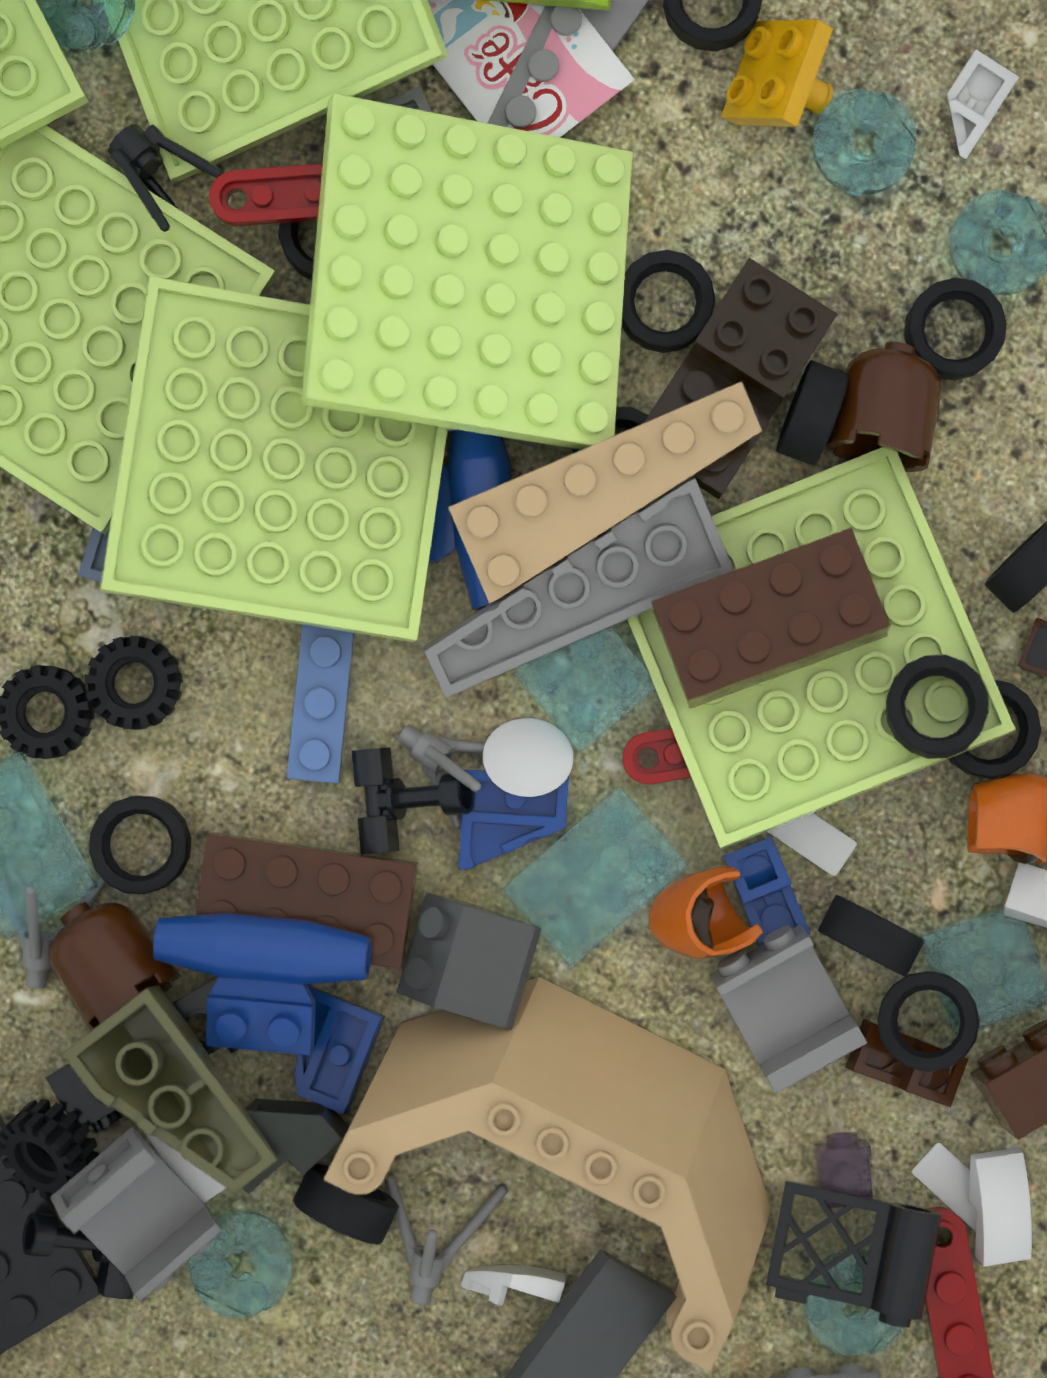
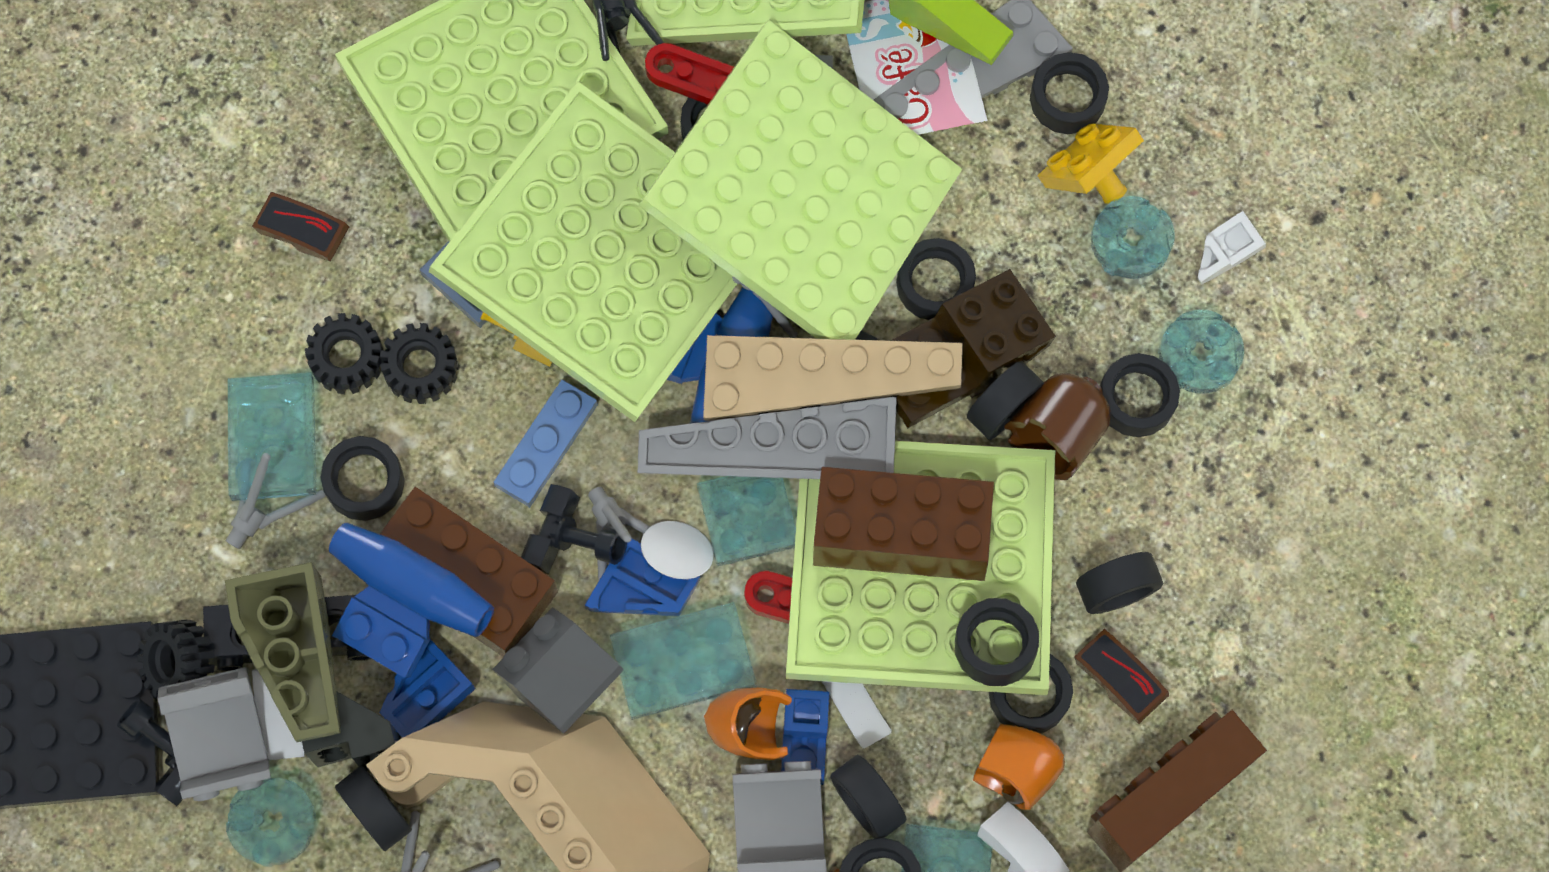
camera: 20 degrees right, 15 degrees down
reddish brown cylinder [49,902,181,1032] -> none

